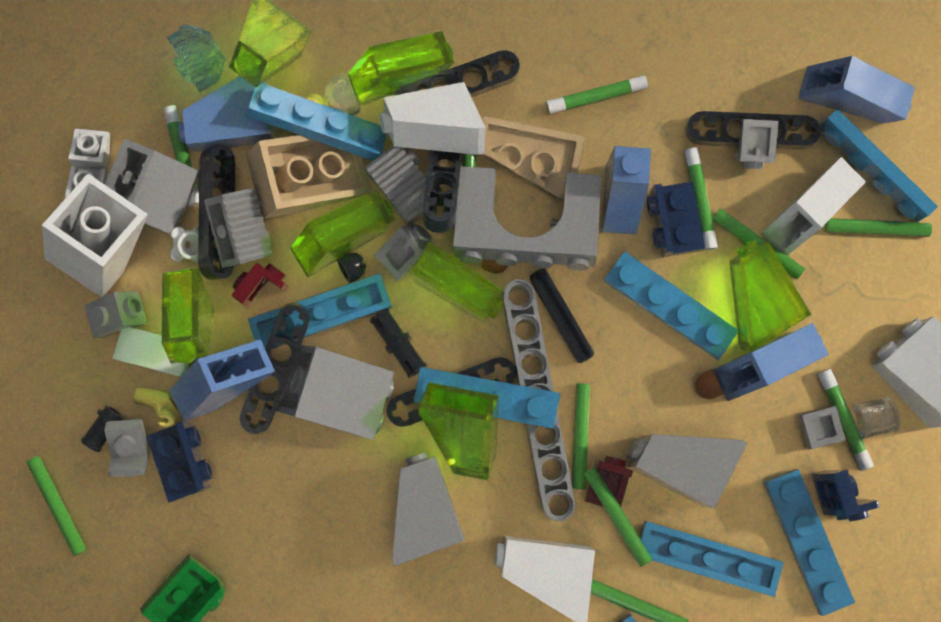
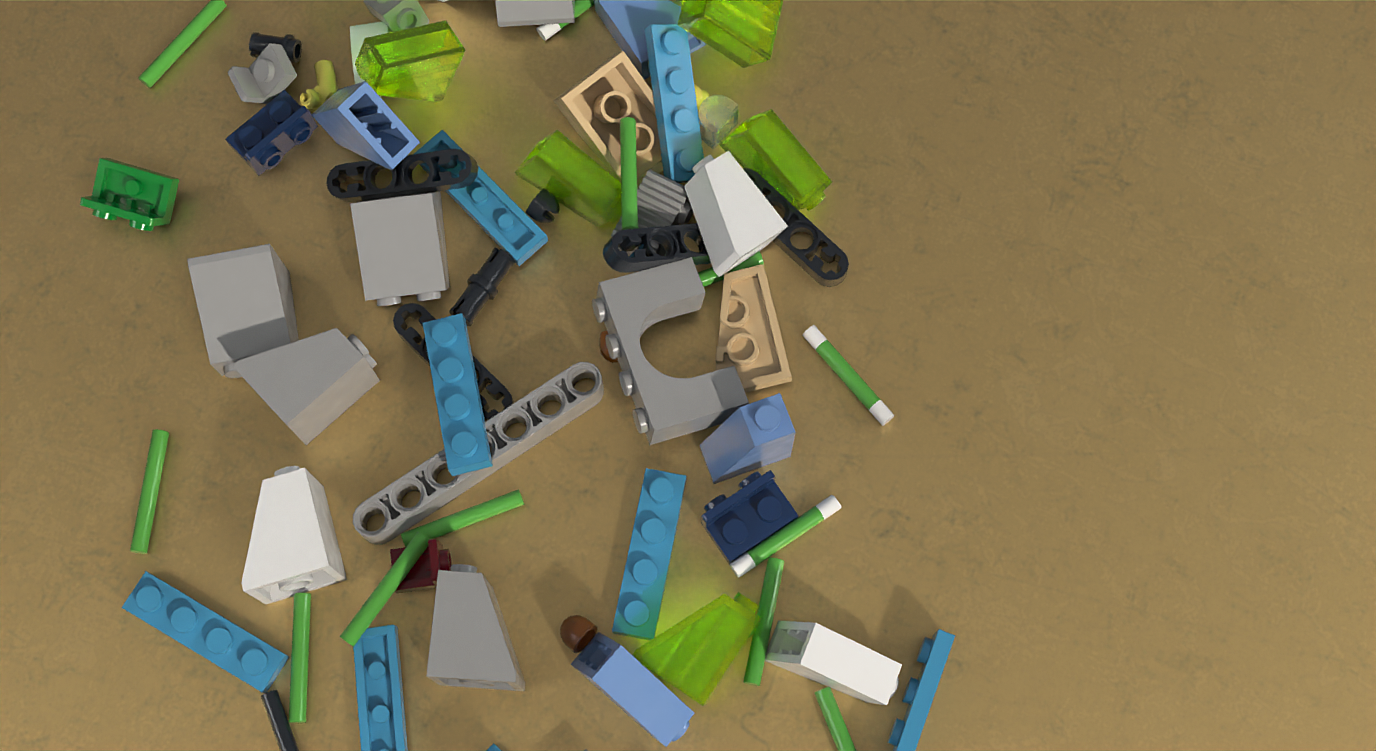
camera: 70 degrees right, 10 degrees down
white plate [170,227,198,262] -> none
black beam [198,145,235,280] -> none
light grey brick [204,188,273,268] -> none
dark red bracket [231,262,289,308] -> none
light grey bracket [374,223,436,281] -> none
clear neon green slope [411,242,504,324] -> none
clear neon green slope [419,382,499,480] -> none
black axle [530,268,594,363] -> none
black beam [685,111,821,150] -> none
light grey bracket [734,119,778,169] -> none
medium blue slope [799,56,915,123] -> none
none -> light grey slope [187,244,299,378]
none -> bright green bar [620,117,638,230]

